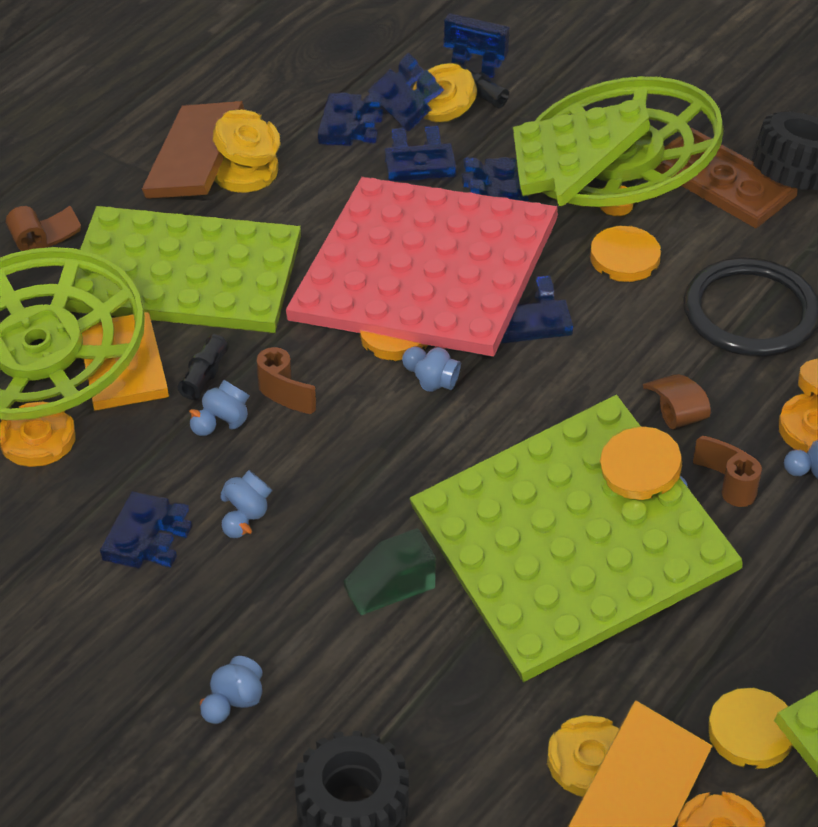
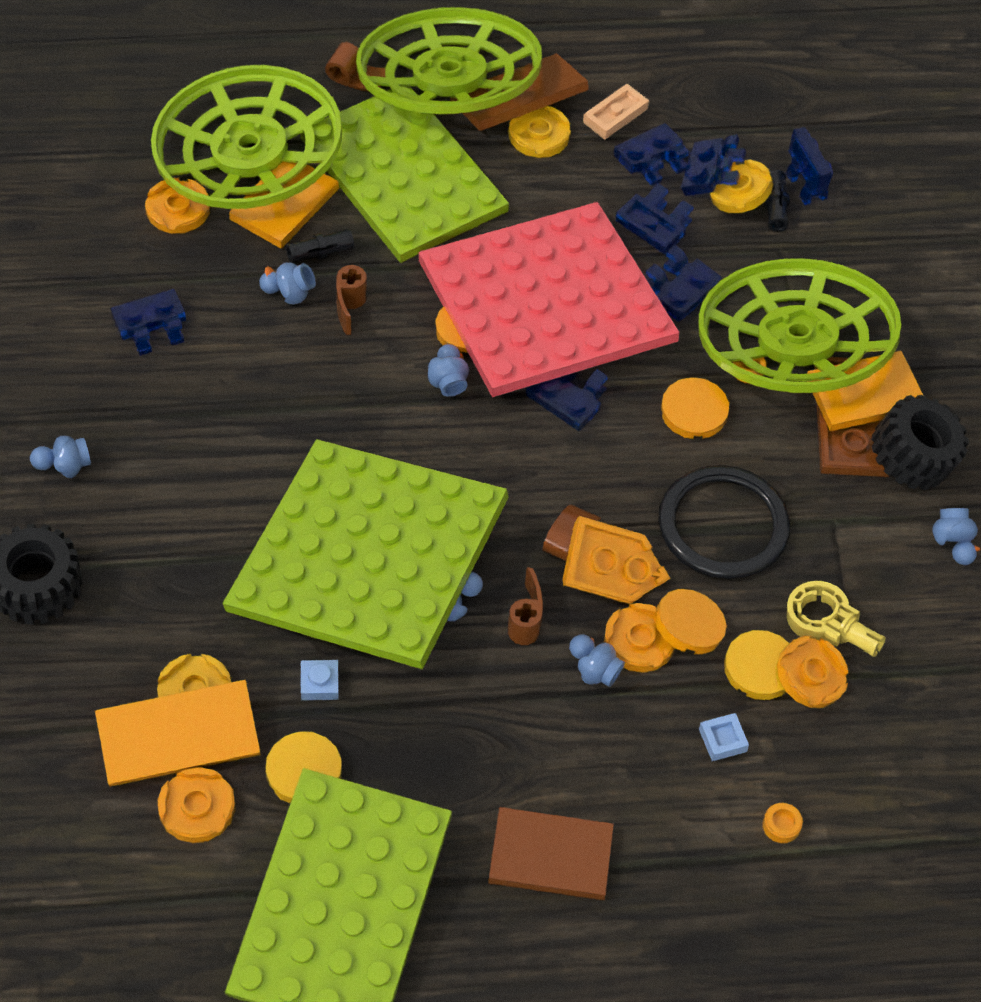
camera: 45 degrees right, 10 degrees up
yellow tile [213,110,280,167] -> none
medium blue animal [221,470,273,538] -> none
clear green slope [344,528,436,615] -> none
lime wing [513,99,651,206] -> none
light orange tile [600,427,682,500] -> none
none -> light blue plate [301,660,338,700]
none -> lime dish [356,7,542,114]
none -> light orange tile [562,516,671,604]
none -> light nougat plate [583,84,649,140]
none -> light orange tile [807,351,923,431]

